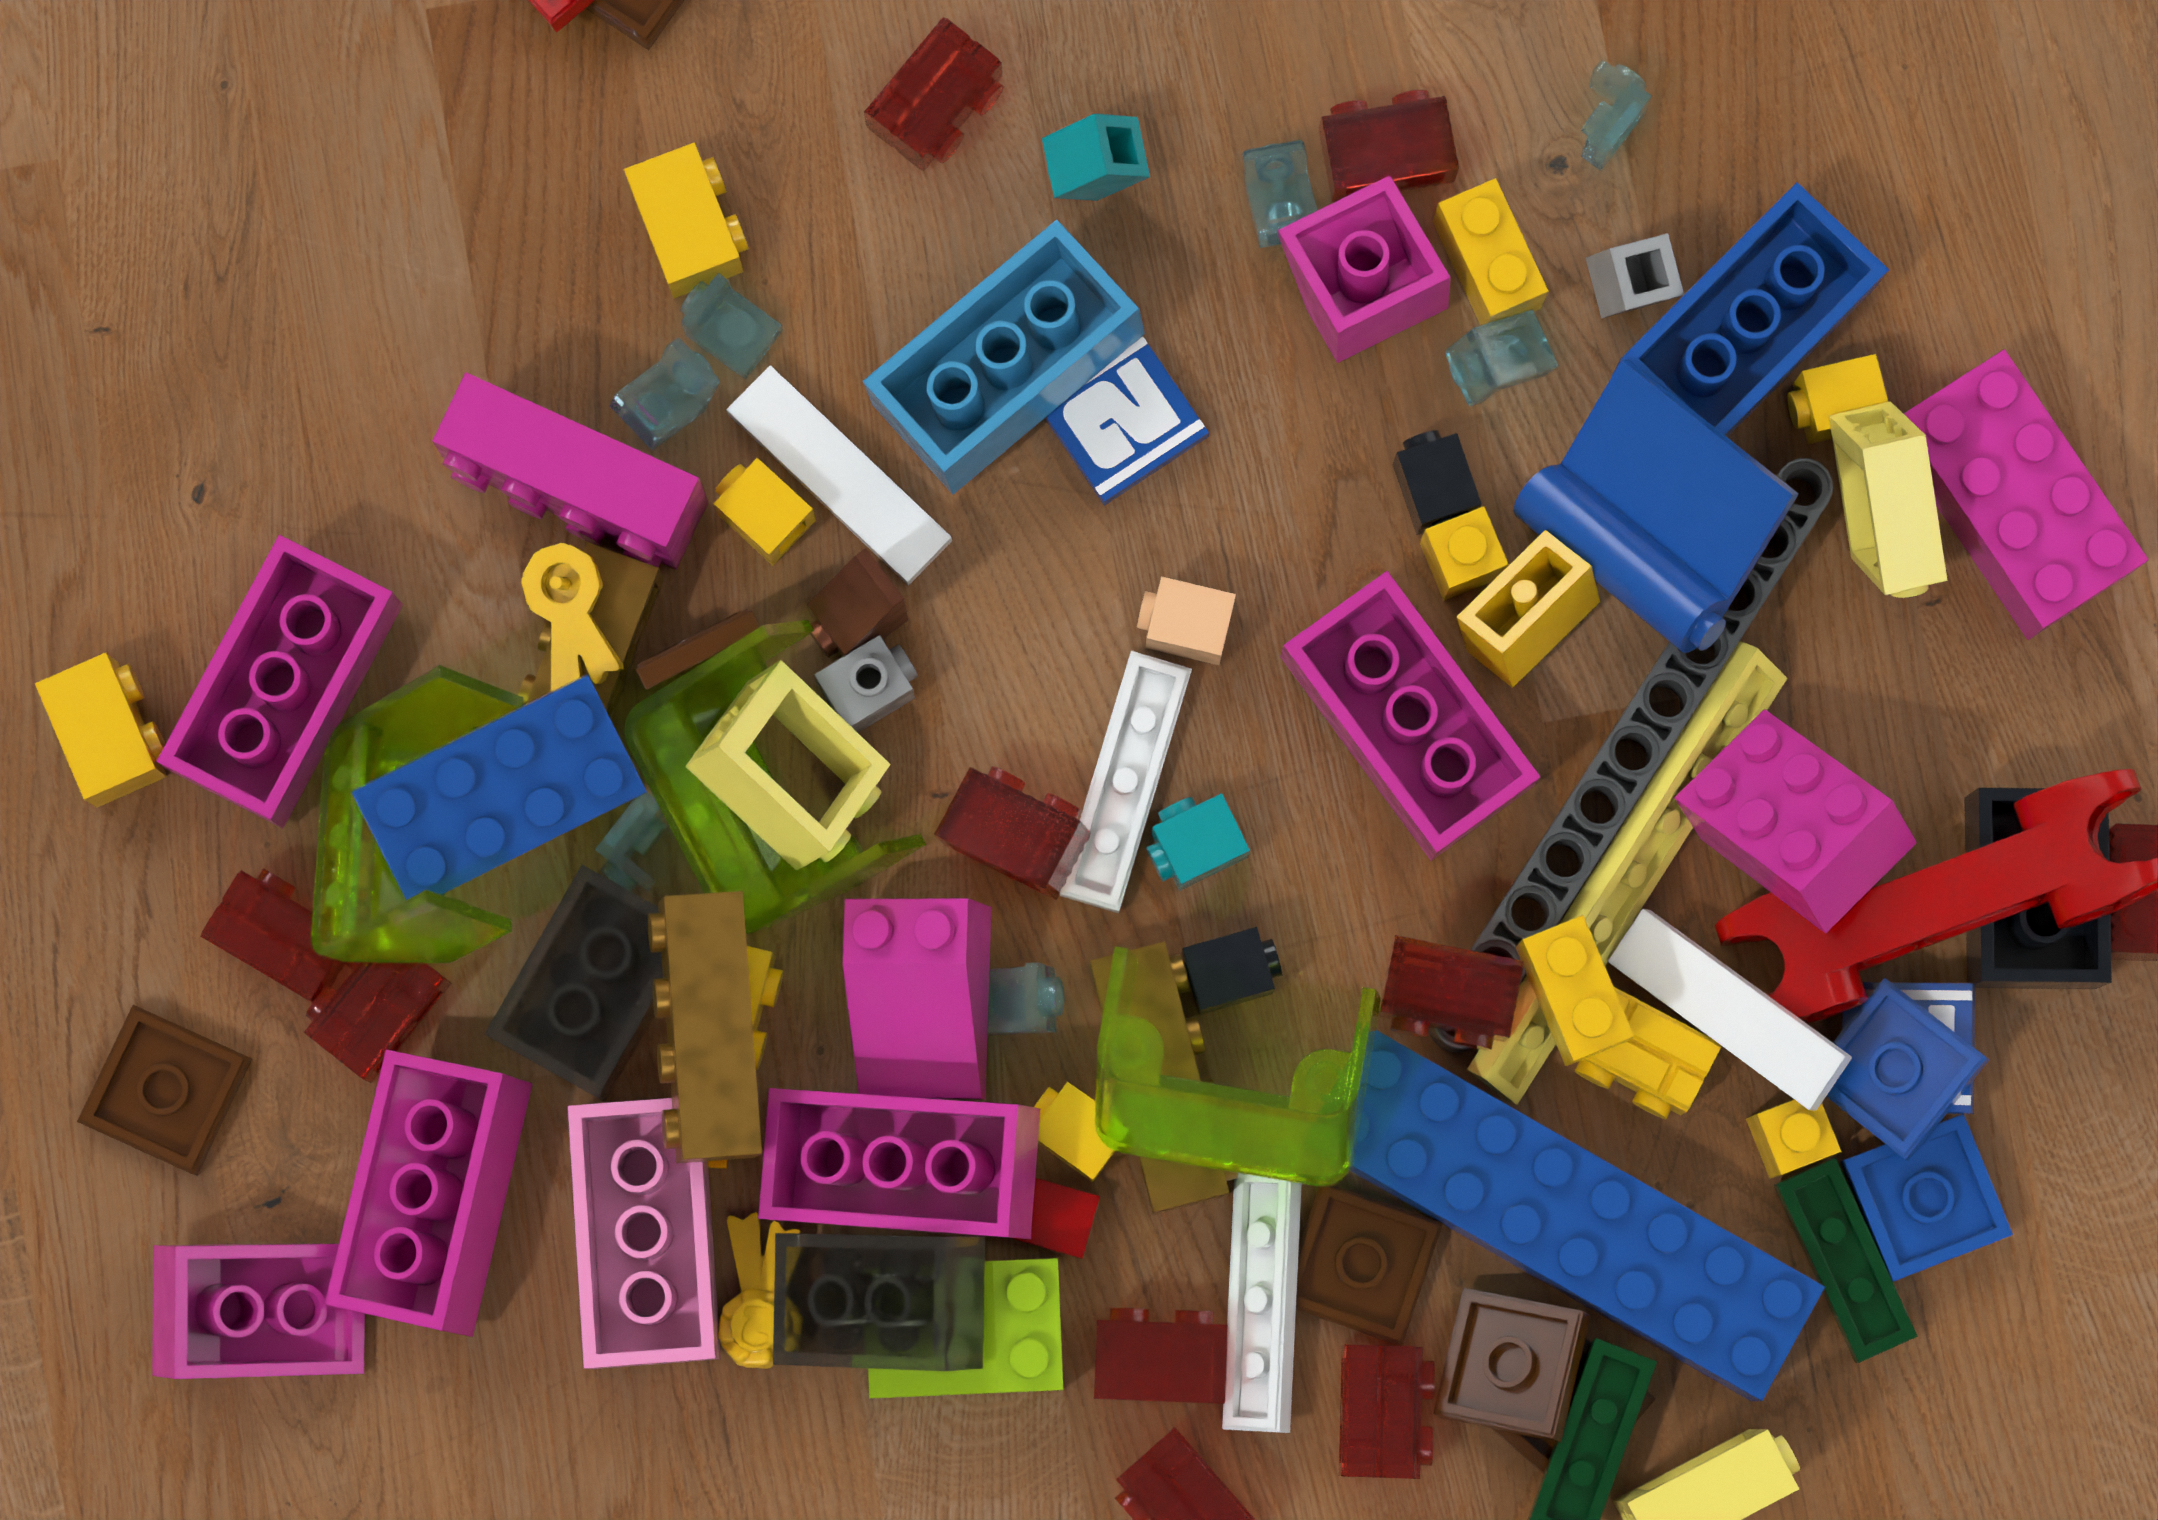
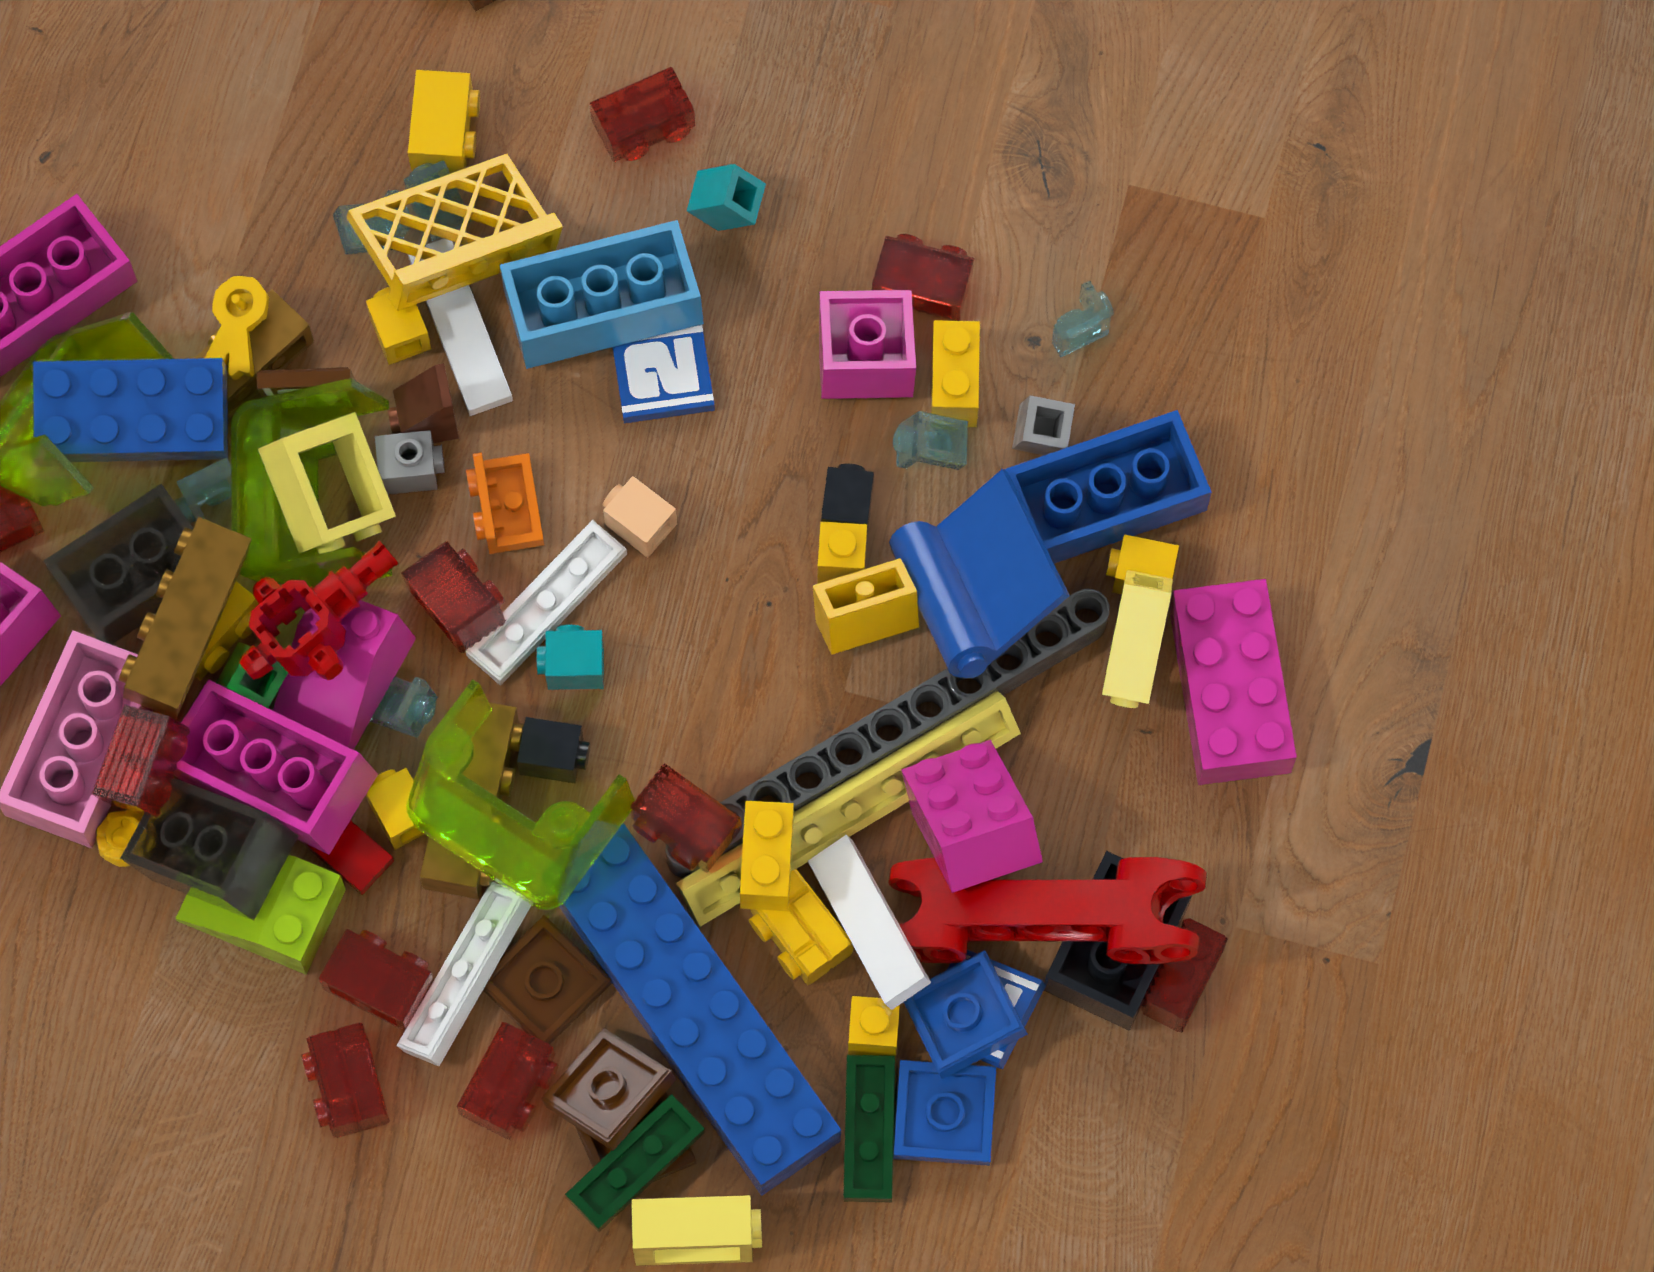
camera: 25 degrees right, 10 degrees down
dark pink brick [432,372,709,570] -> none
clear light blue bracket [1242,140,1317,248] -> none
dark pink brick [1280,571,1540,861] -> none
none -> clear red brick [91,704,190,817]
none -> green brick [216,642,288,708]
none -> red piece [239,540,399,680]
none -> yellow fence [347,154,563,311]
none -> orange bracket [466,452,544,554]

